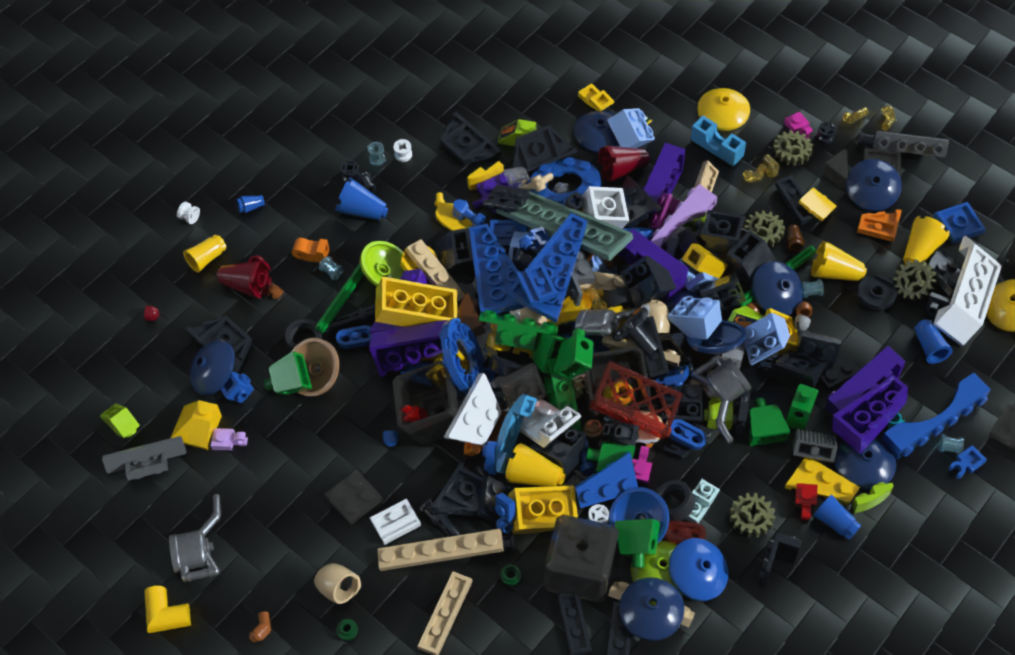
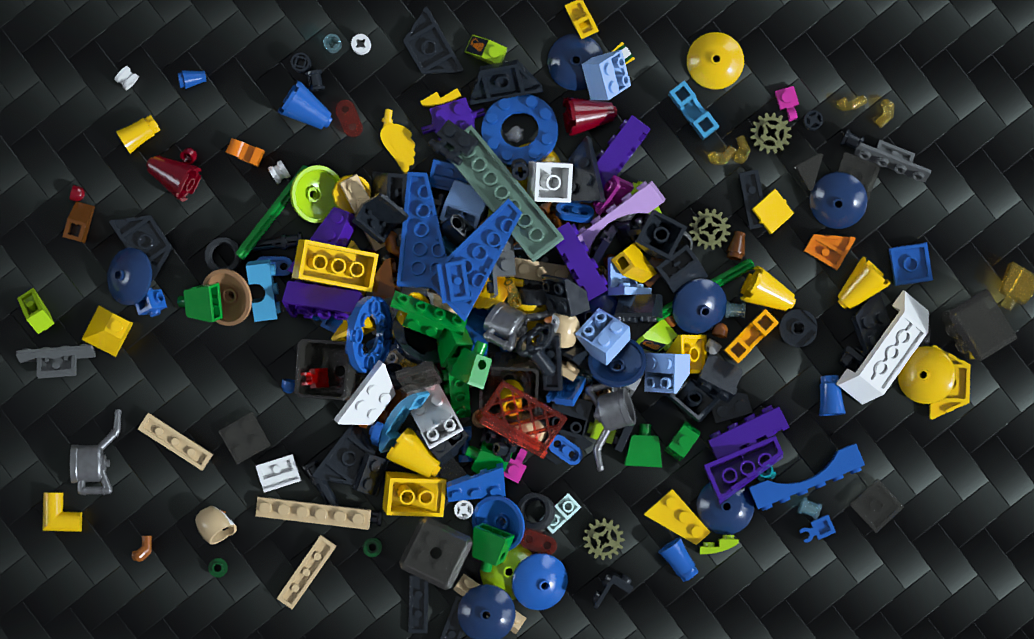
camera: 15 degrees right, 30 degrees up
lavender plate [211,428,248,450] -> none
dark orange hinge [267,283,284,299] -> none
clear light blue bush [319,256,344,280] -> none
blue leg [452,199,486,226] -> none
blue plate [495,493,516,533] -> none
clear slope [503,167,530,187] -> none
blue plate [519,227,551,251] -> none
tan piece [520,173,554,192] -> none
tan plate [694,161,719,193] -> none
dark grey brick [793,429,837,463] -> none
red plate [795,483,818,520] -> none
olive gear [893,259,937,301] -> none
none -> reddish brown slope [62,201,95,243]
none -> tan plate [138,413,213,471]
none -> dark azure arch [246,259,282,322]
none -> white wheel [268,160,291,184]
none -> clear red plate [336,100,363,137]
none -> black bracket [352,193,409,245]
none -> dark orange arm [385,231,400,258]
none -> light orange arch [723,309,779,364]

